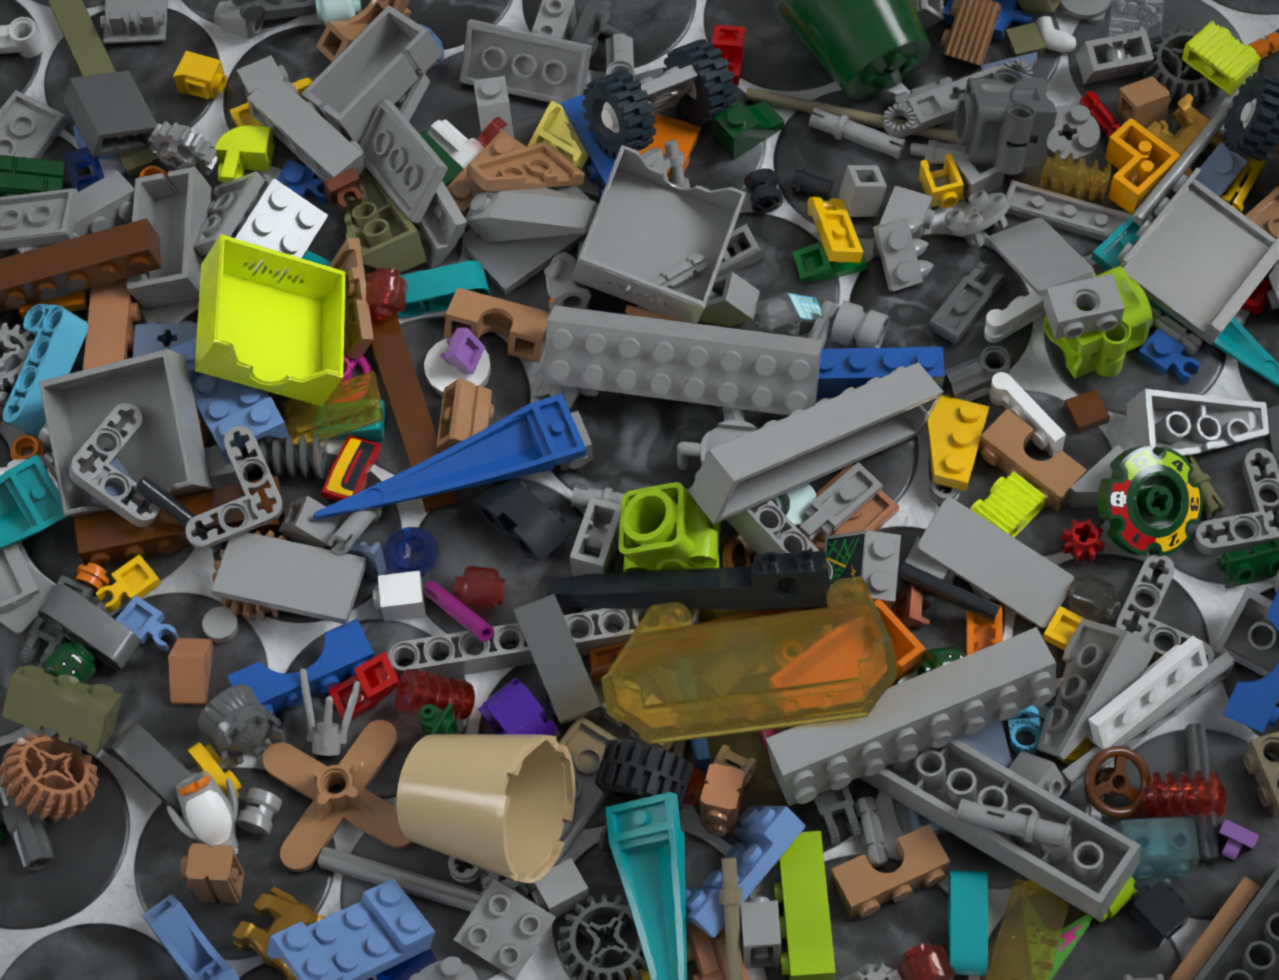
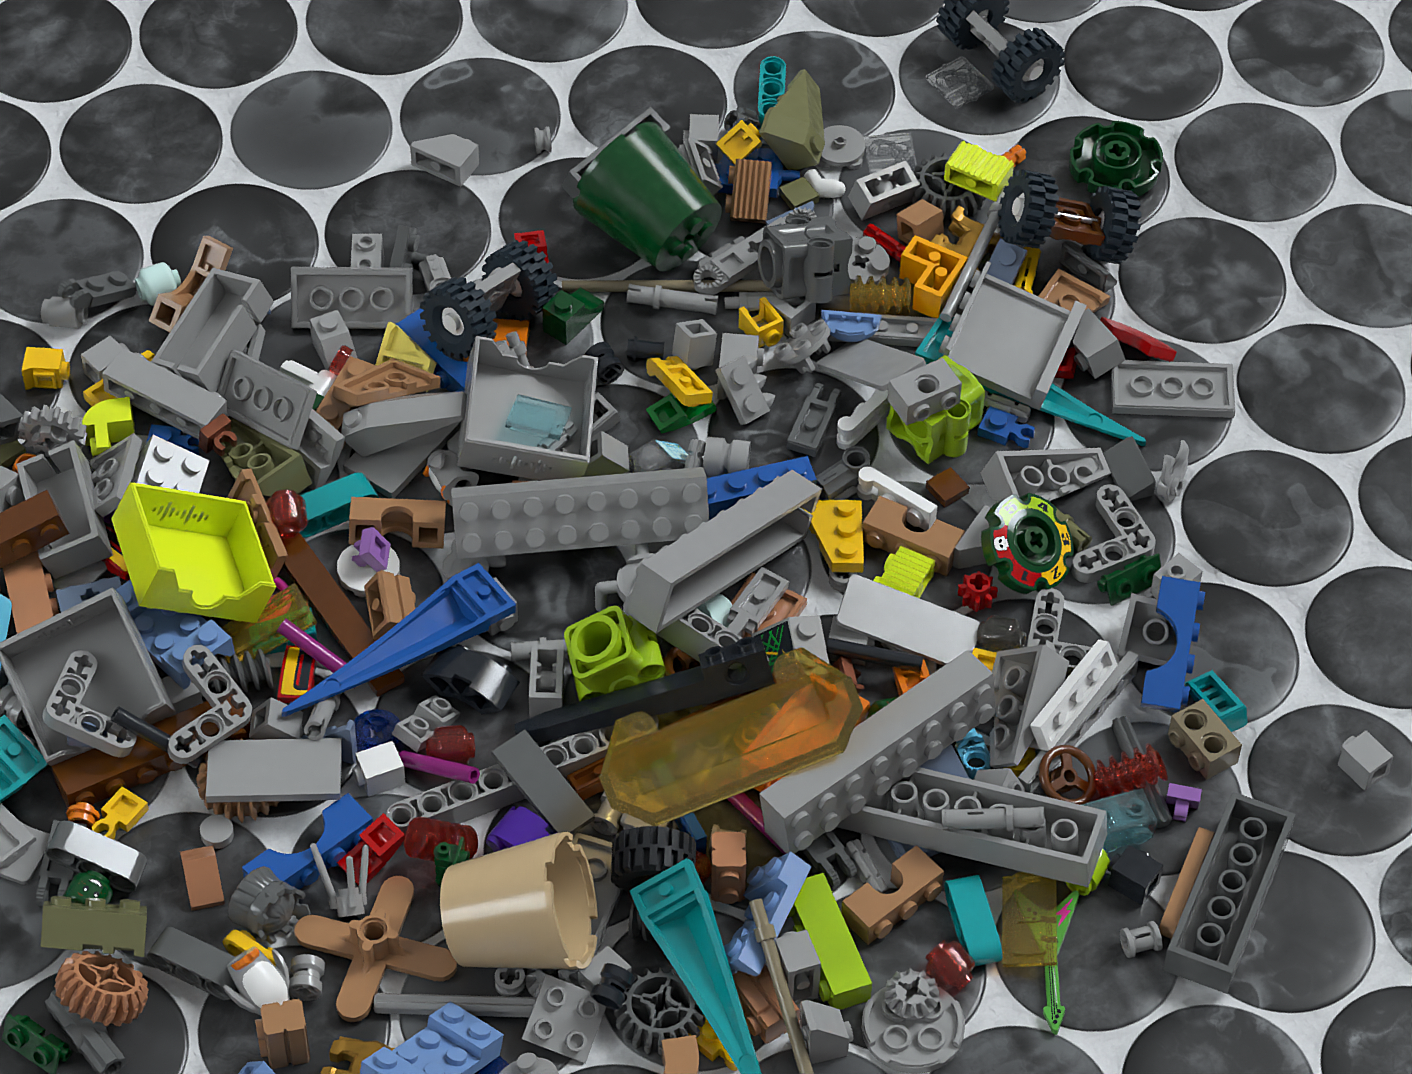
camera: 20 degrees left, 10 degrees down
medium blue plate [115,595,178,651] -> none
none -> magenta piece [277,618,356,689]
none -> light grey slope [392,695,460,752]
none -> clear light blue piece [505,394,572,441]
none -> black wheel [590,963,635,1010]
none -> medium blue plate [821,310,882,342]

